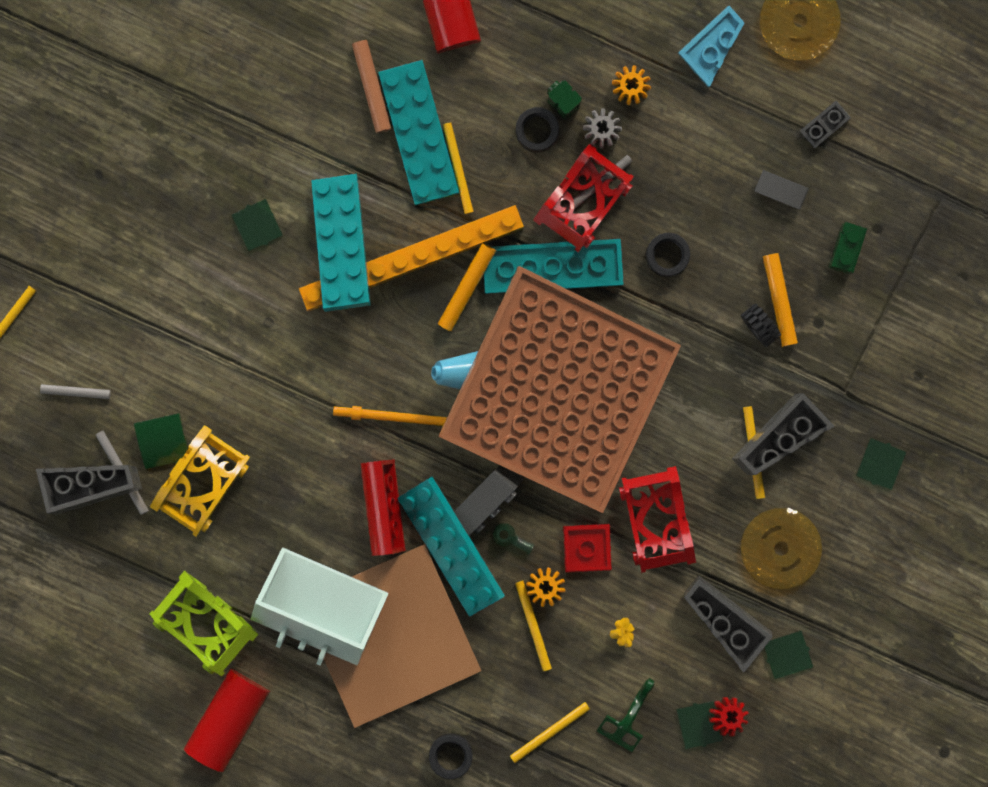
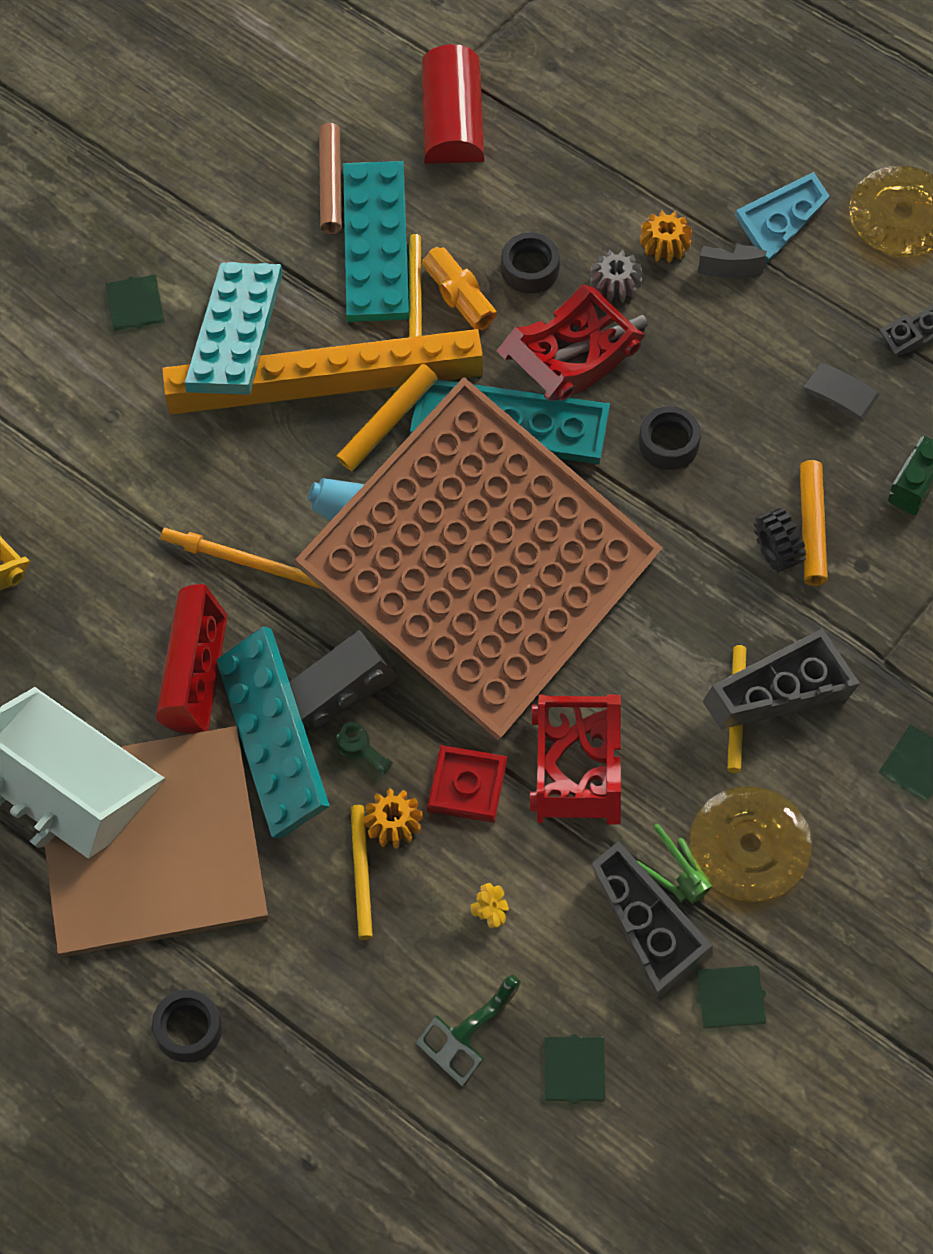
camera: 10 degrees right, 25 degrees down
yellow bar [510,702,590,763] -> none
dark green brick [547,80,582,120] -> none
red gear [709,697,749,737] -> none
none -> light orange piece [422,246,497,331]
none -> bright green plant [637,824,713,904]
none -> dark grey slope [698,244,767,278]

